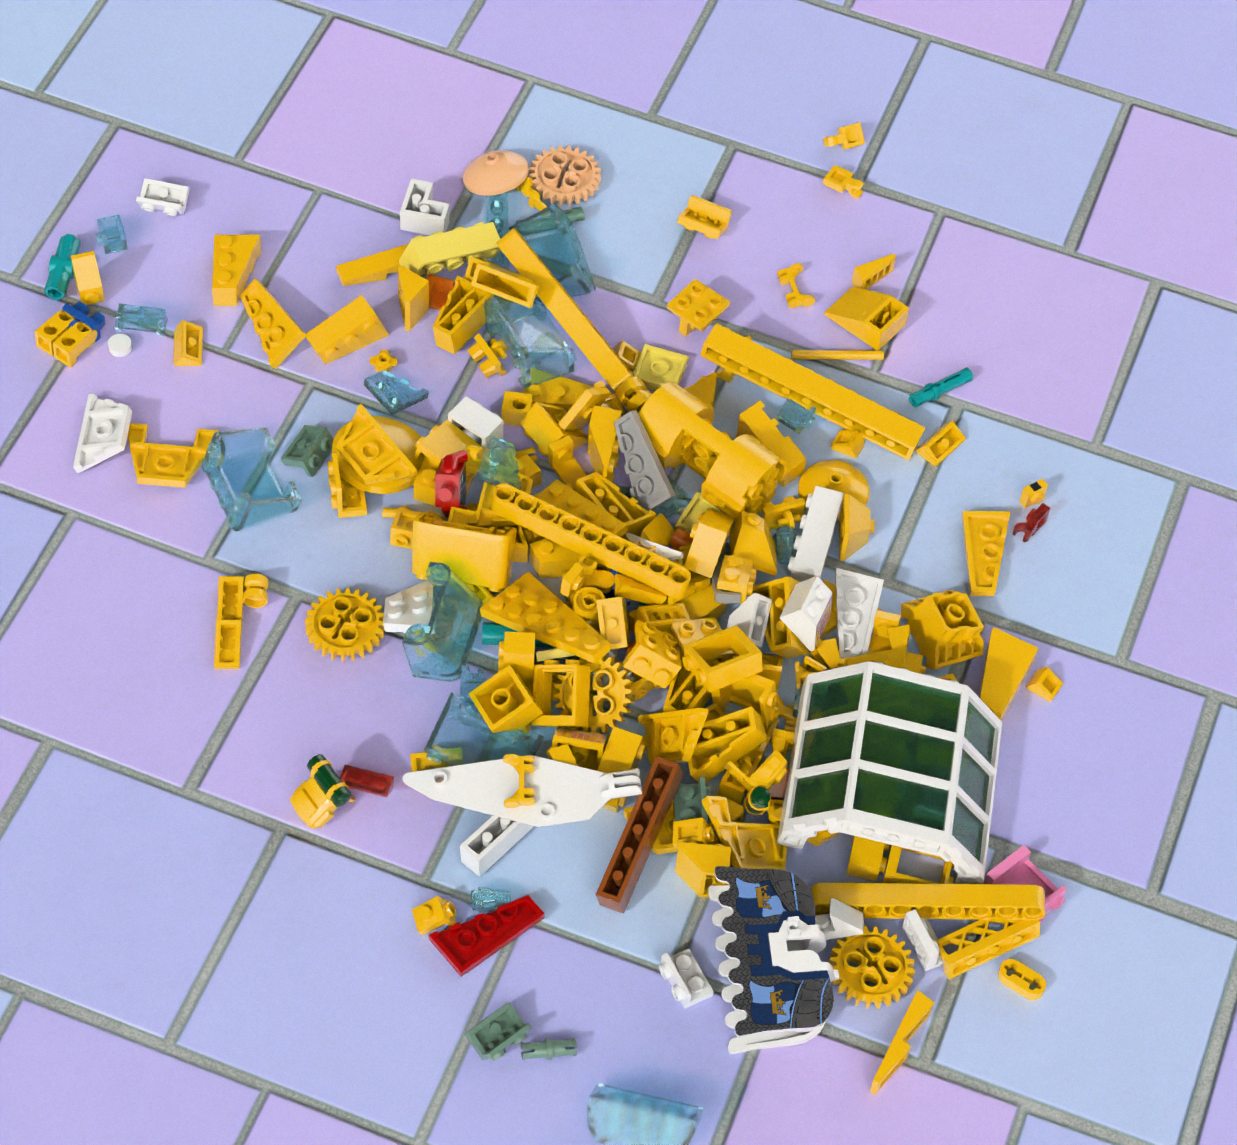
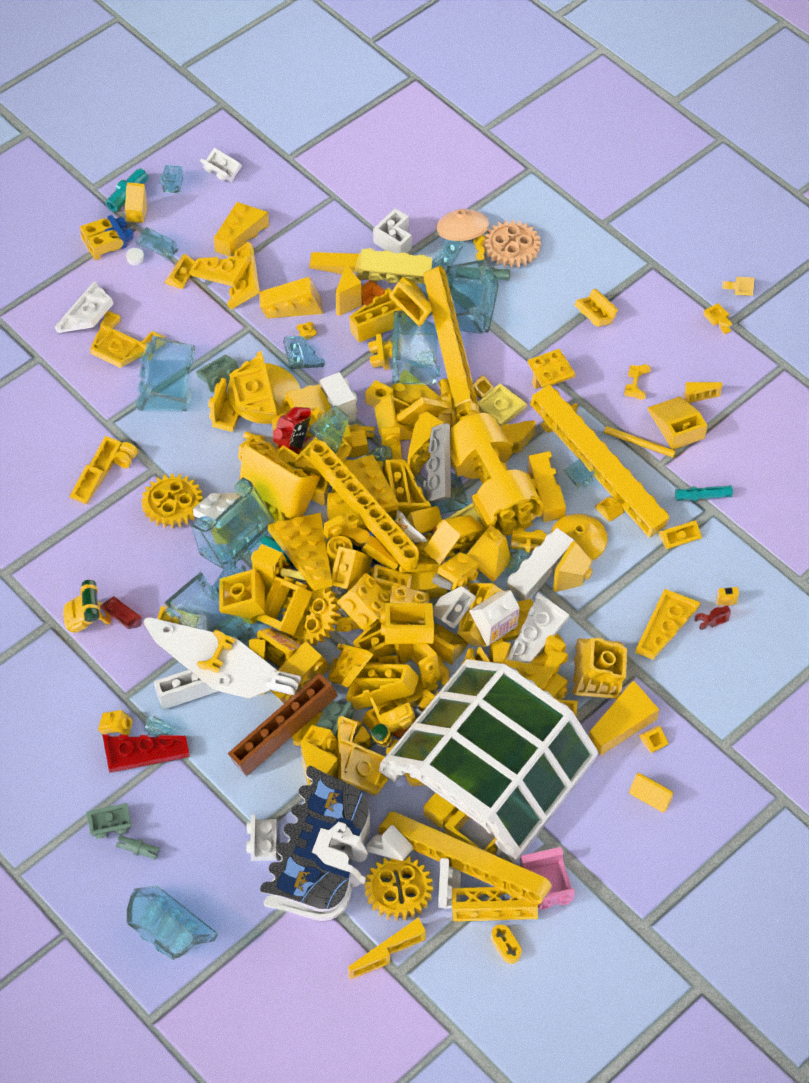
camera: 30 degrees right, 0 degrees up
none -> yellow wing [189,255,251,287]
none -> clear light blue cone [364,445,392,464]
none -> yellow axle [438,378,456,412]
none -> yellow slope [629,773,673,813]

